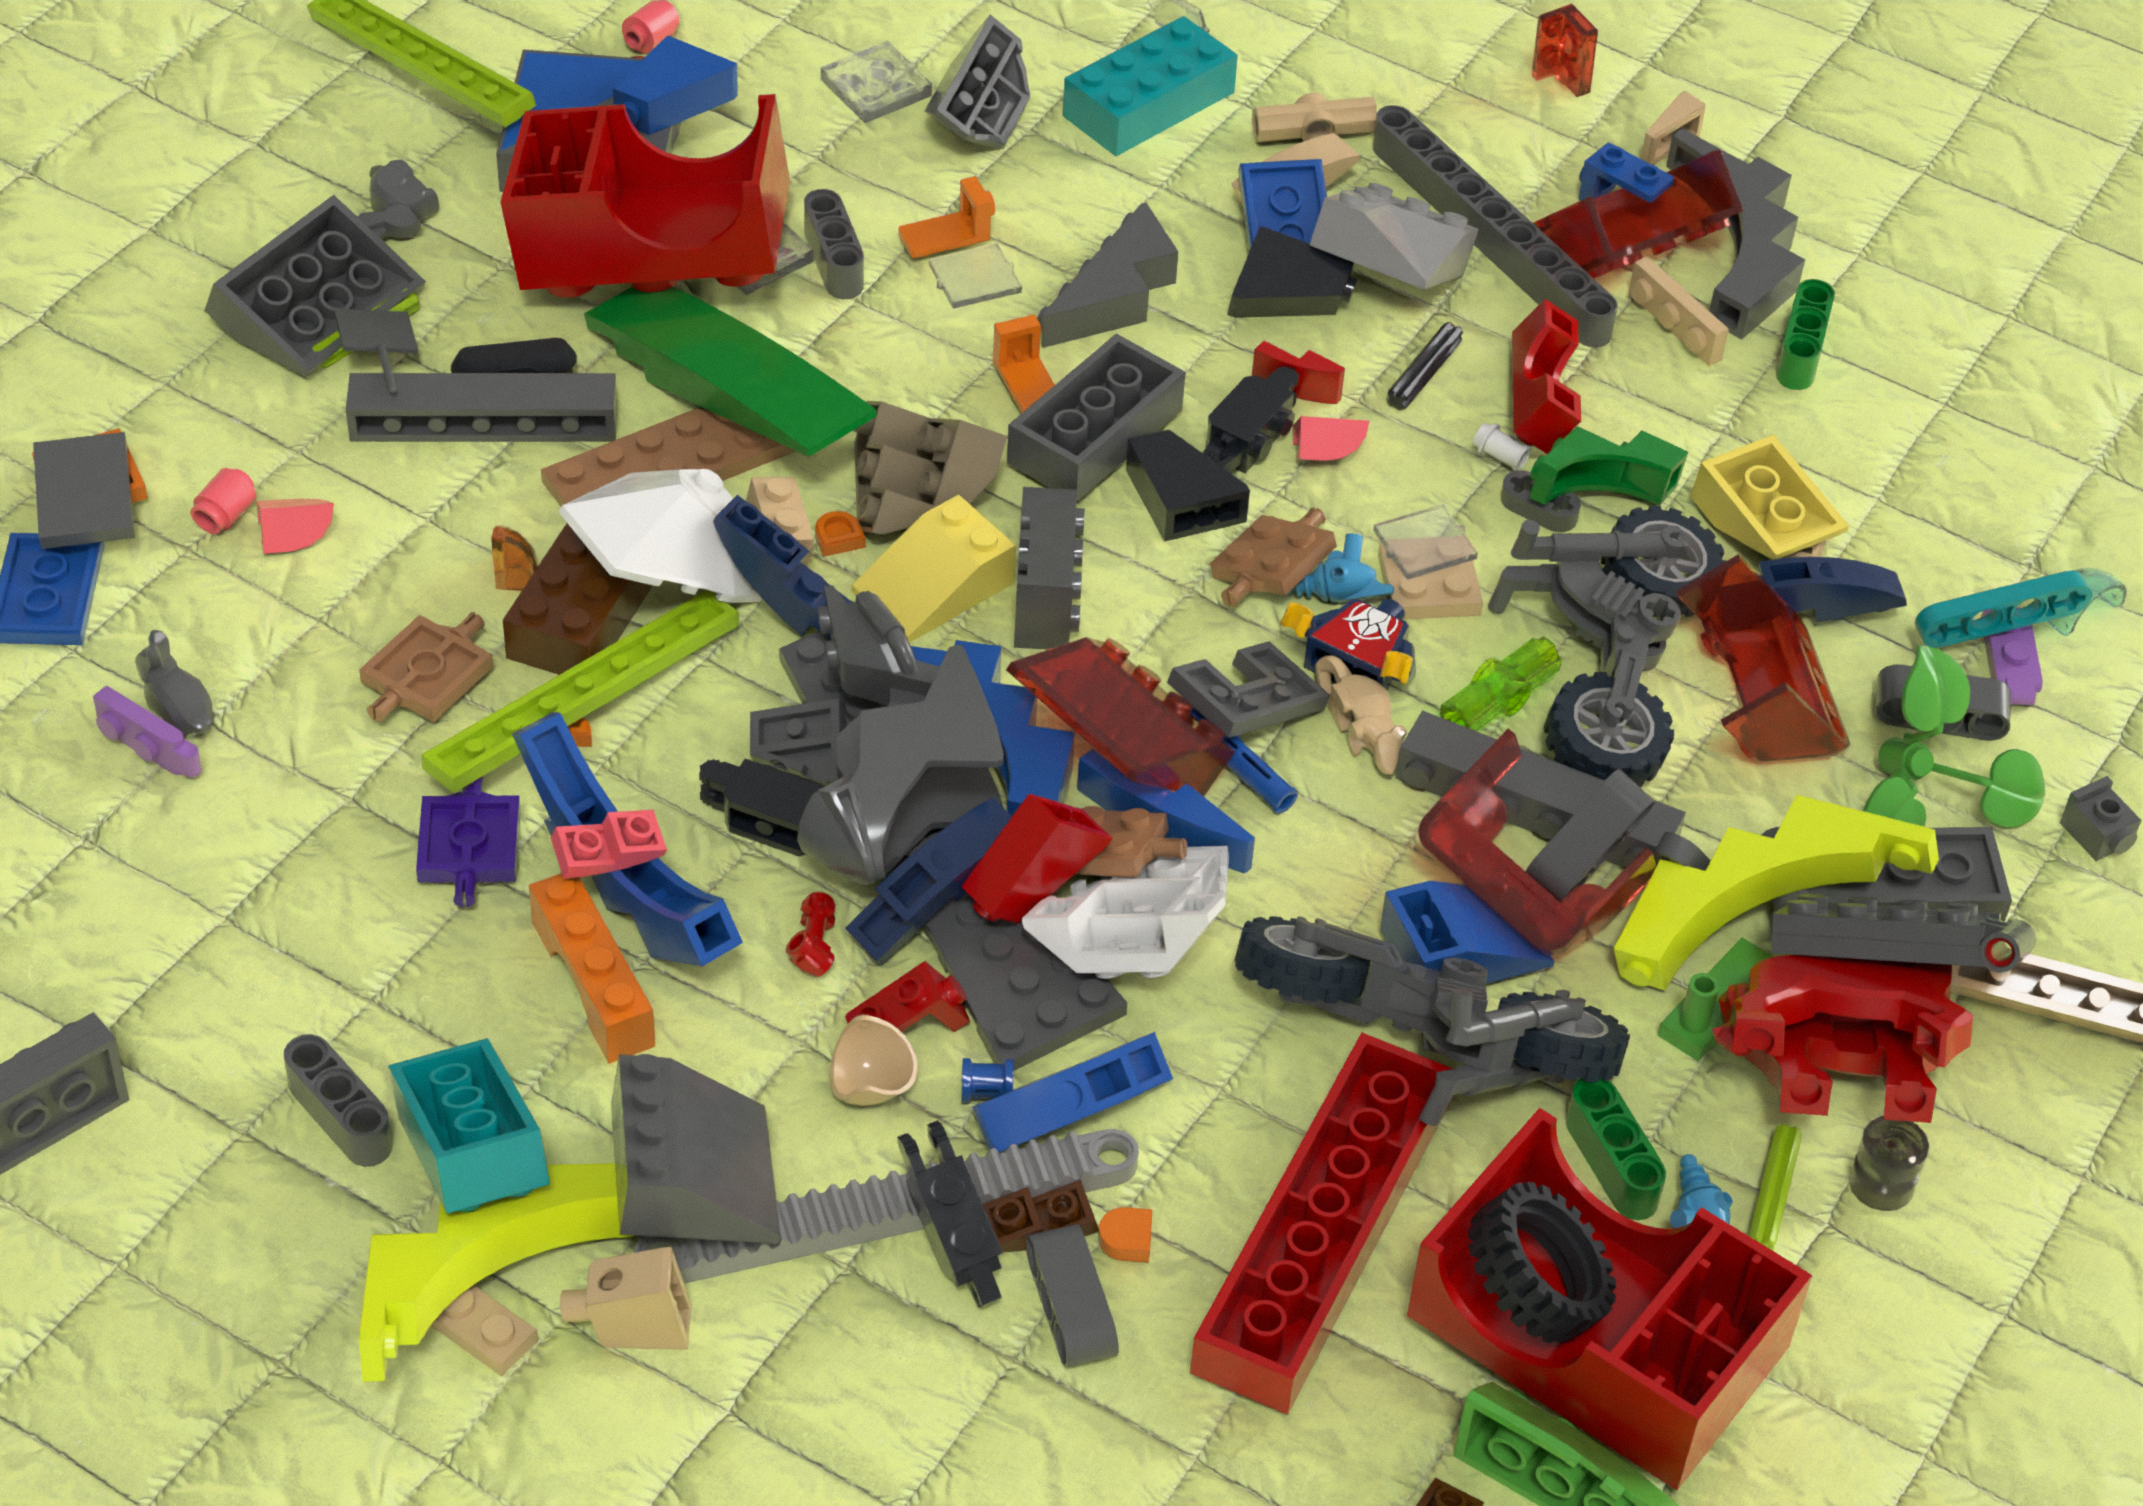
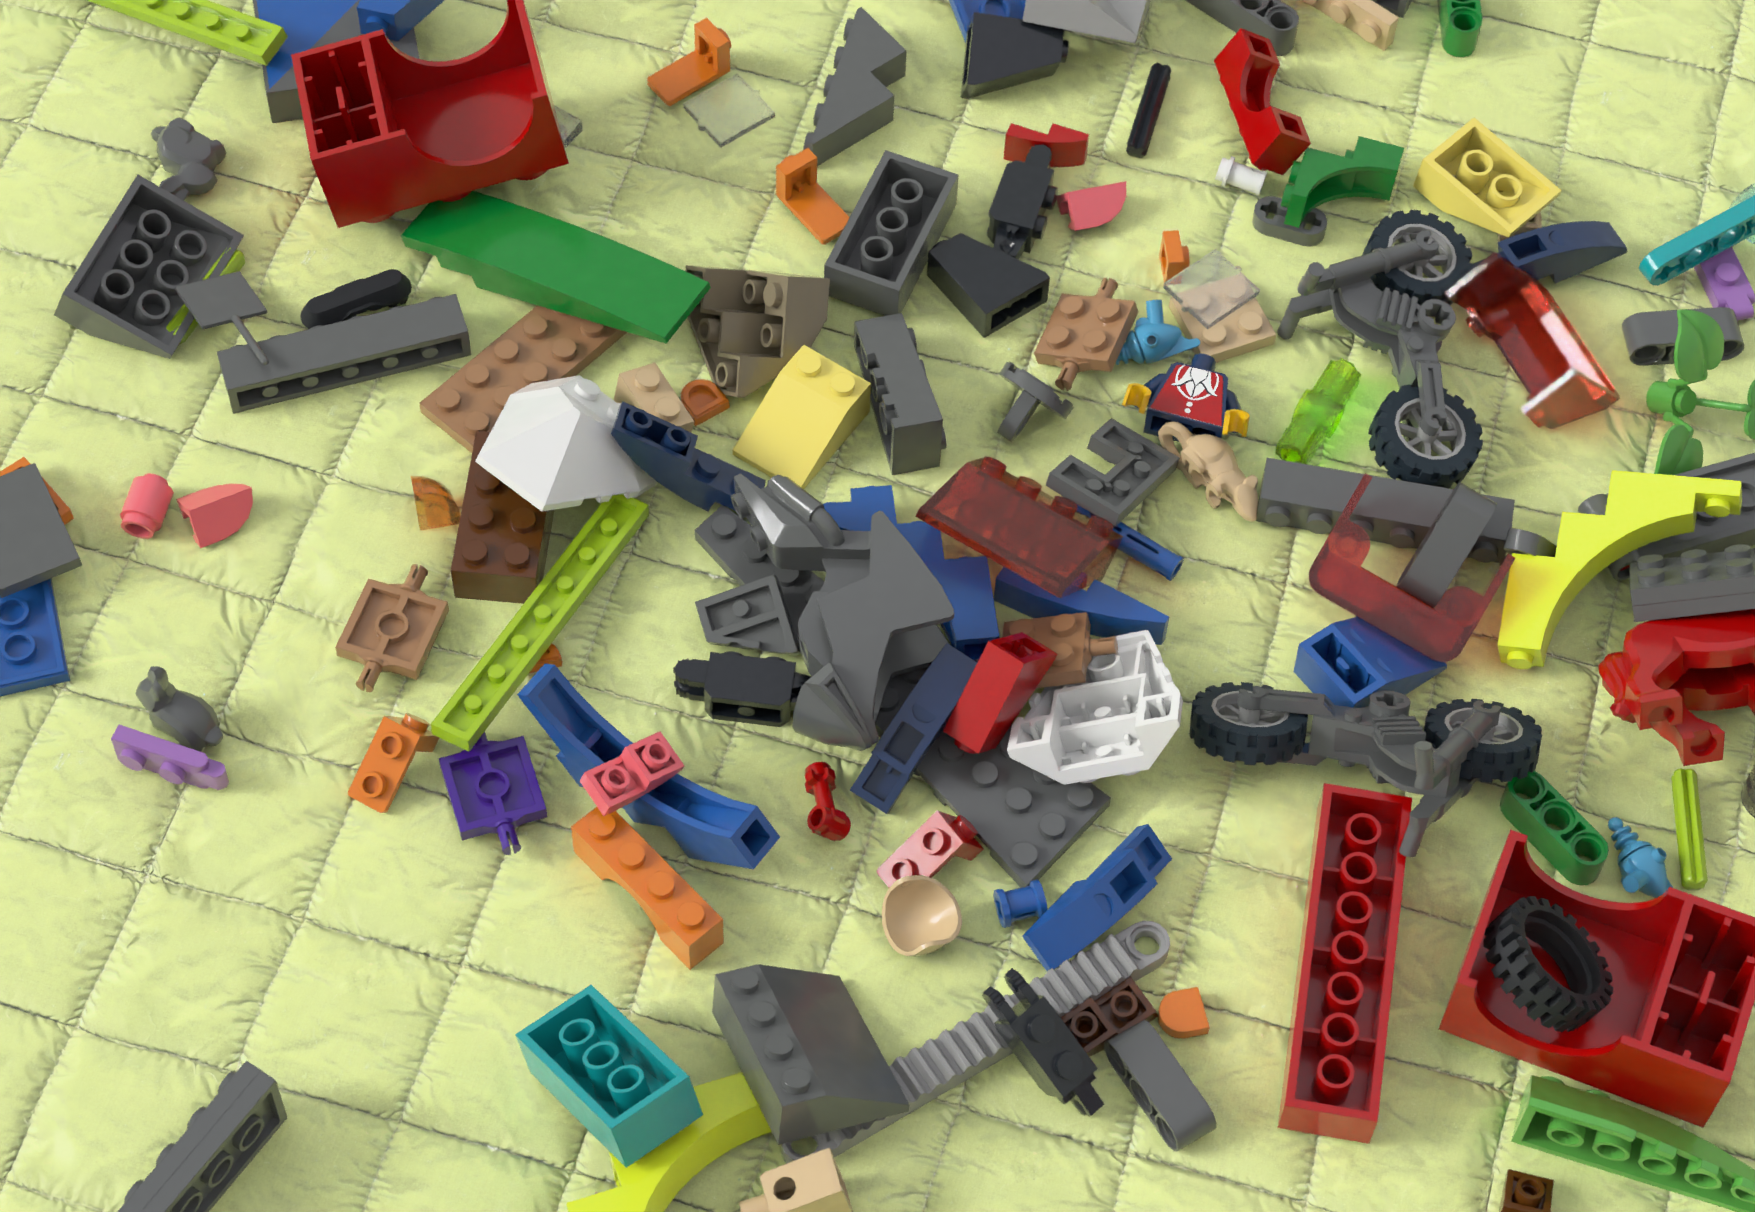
camera: 15 degrees left, 10 degrees up
dark grey beam [284,1034,392,1167] -> none
dark grey beam [804,189,864,299] -> none
bright green piece [1657,937,1774,1062] -> none
none -> orange bracket [348,713,439,813]
none -> dark grey tile [998,362,1074,442]
none -> orange plate [1159,230,1190,287]

